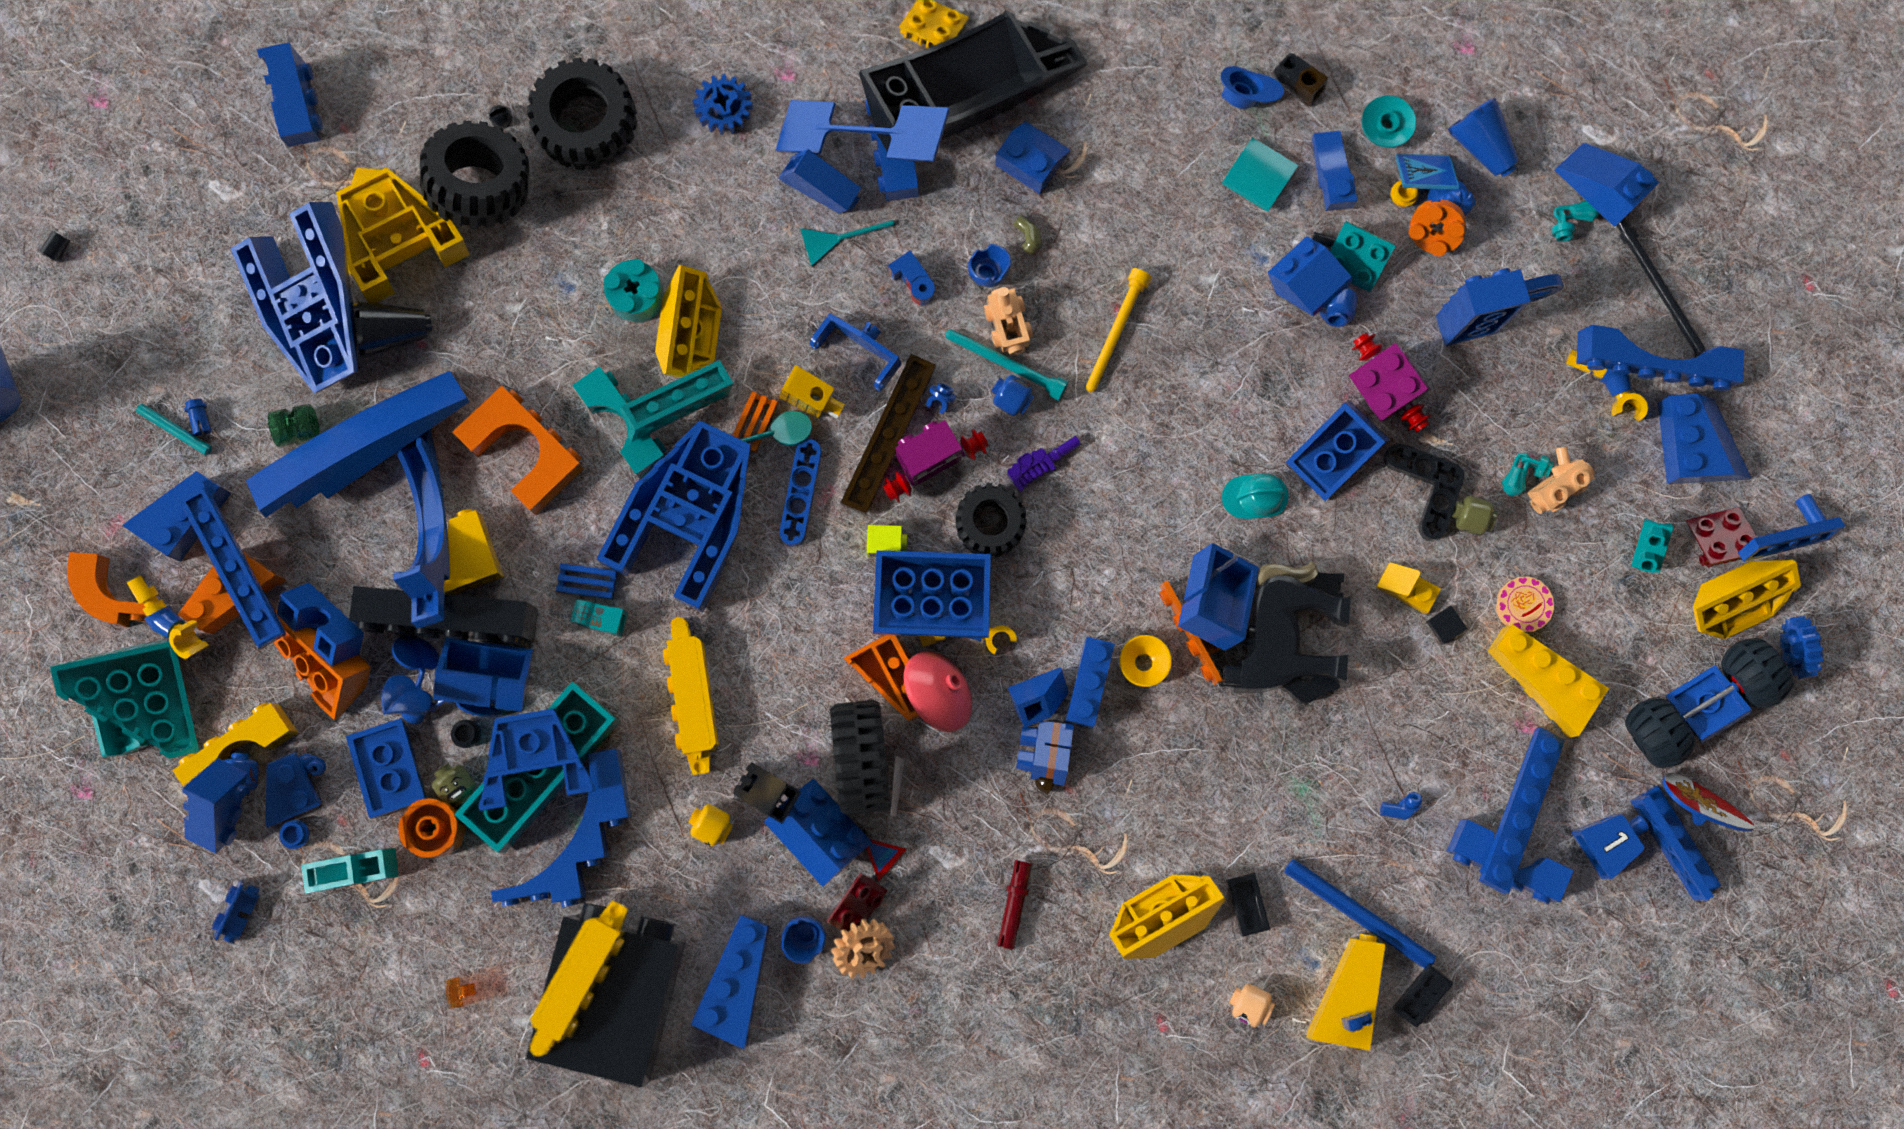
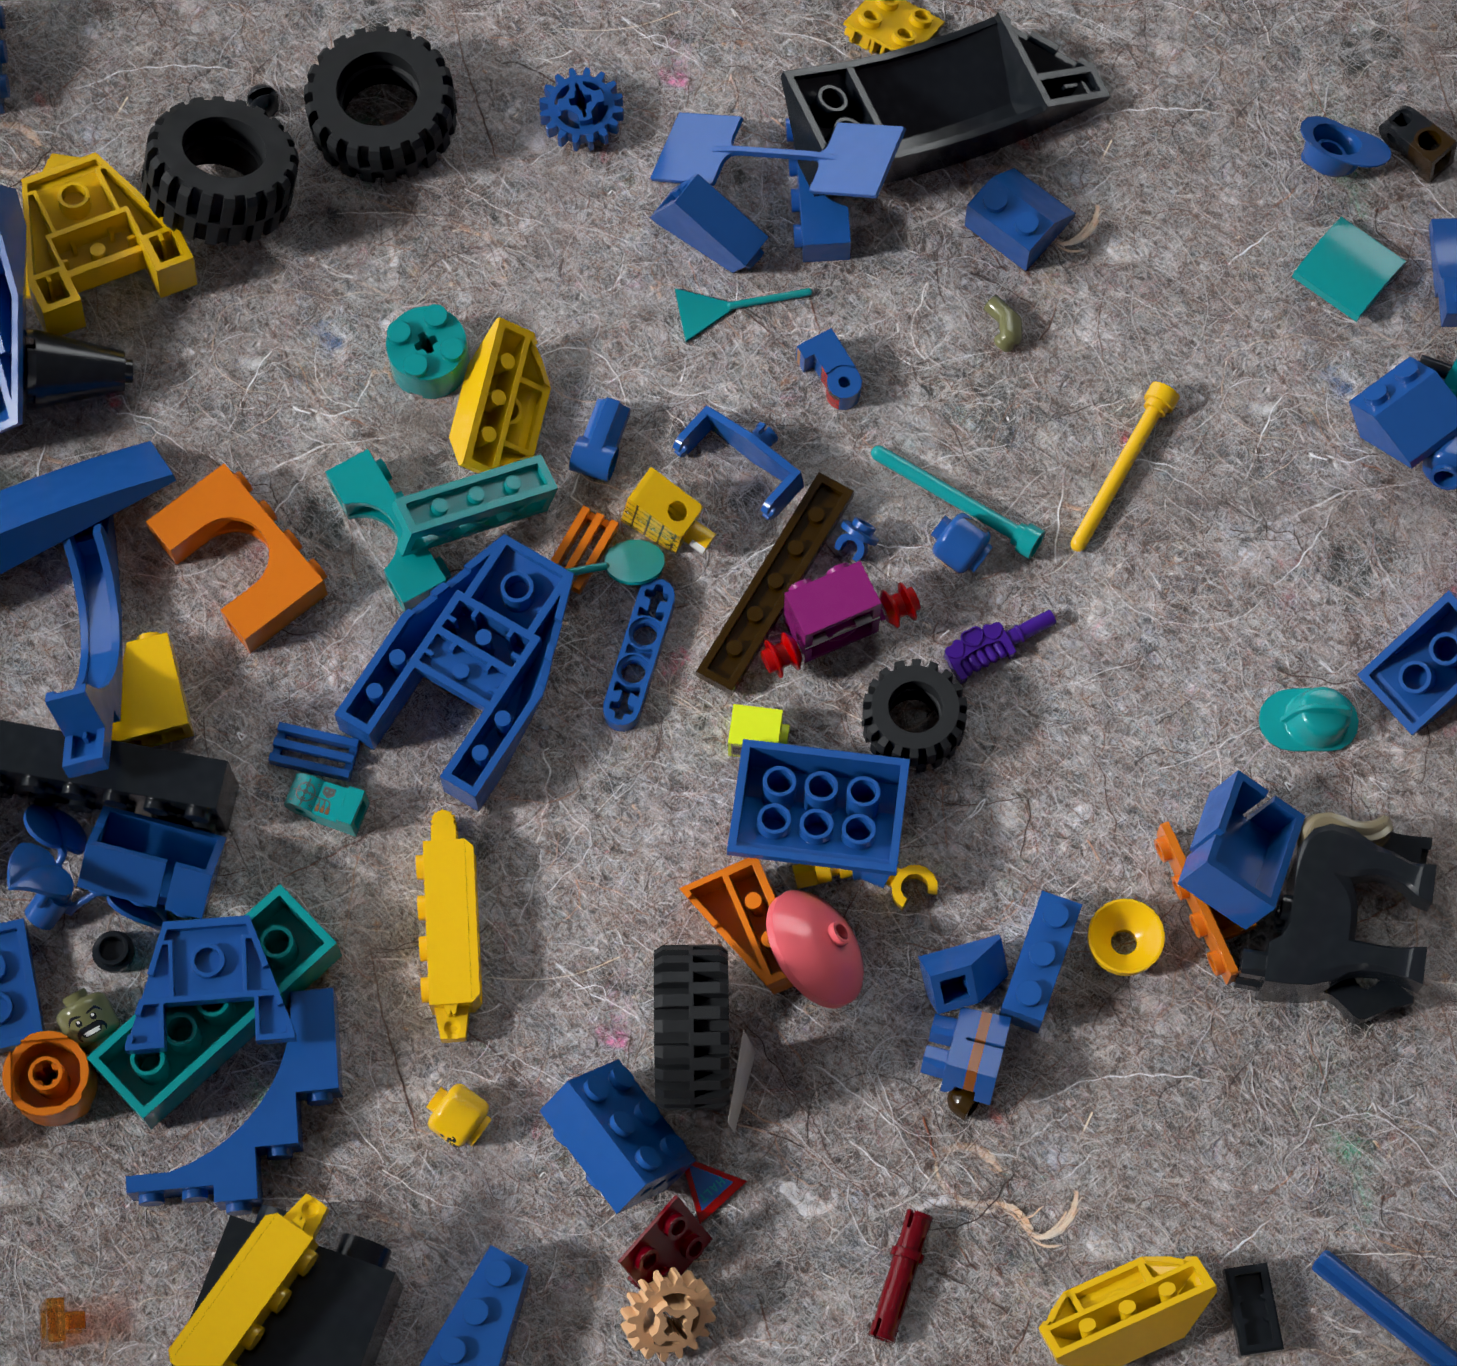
camera: 10 degrees right, 10 degrees down
black hinge [733,762,801,824] -> none
blue hair [781,916,826,963] -> none
blue hair [968,244,1012,287] -> none
light nougat brick [984,287,1033,356] -> none
none -> blue piece [569,397,630,482]

